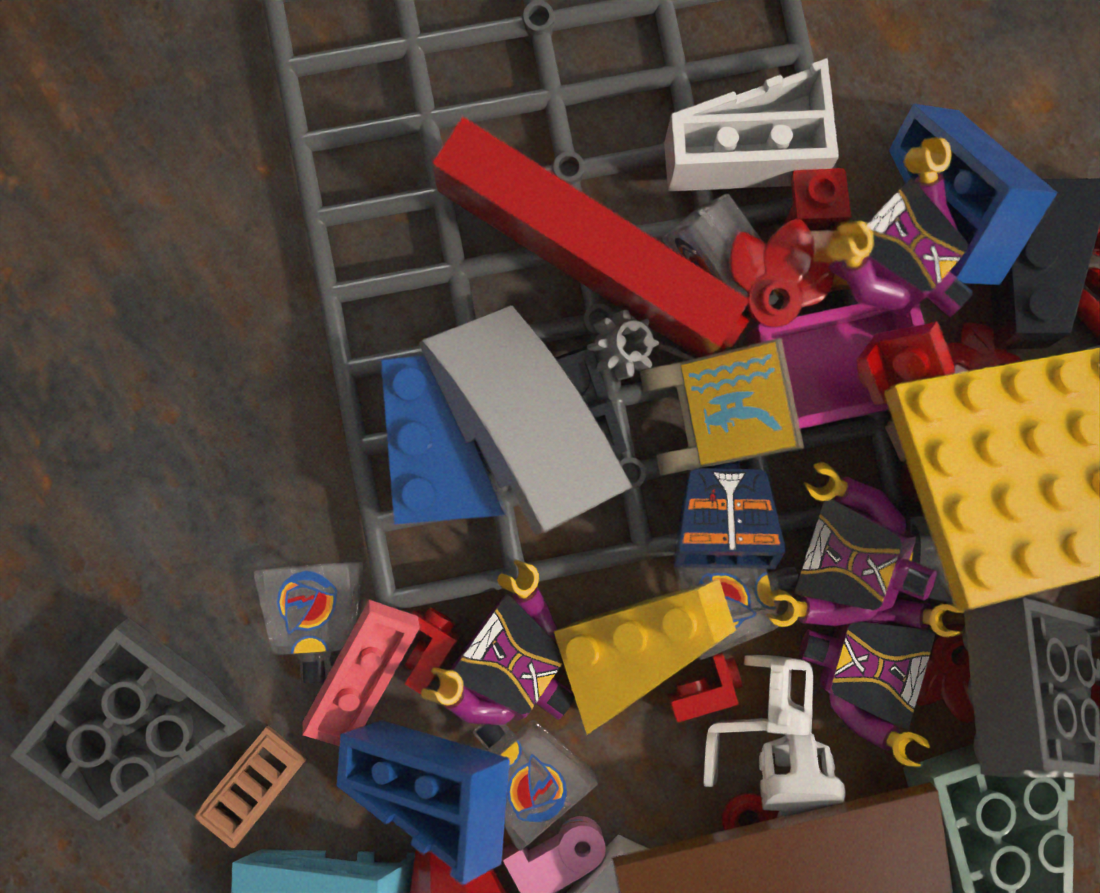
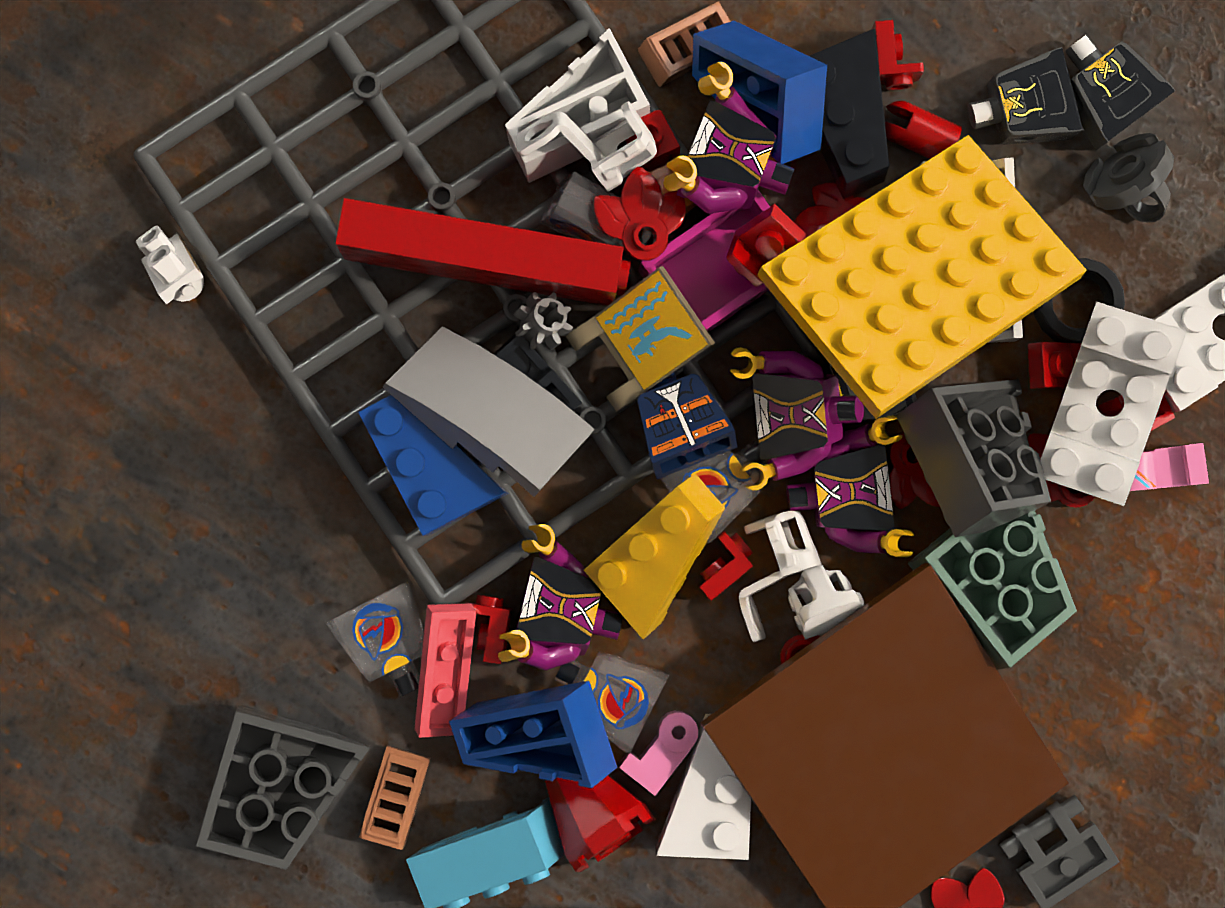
camera: 30 degrees left, 0 degrees up
none -> white hips [136,225,204,304]
none -> white piece [516,101,657,192]
none -> nougat slope [638,1,731,87]

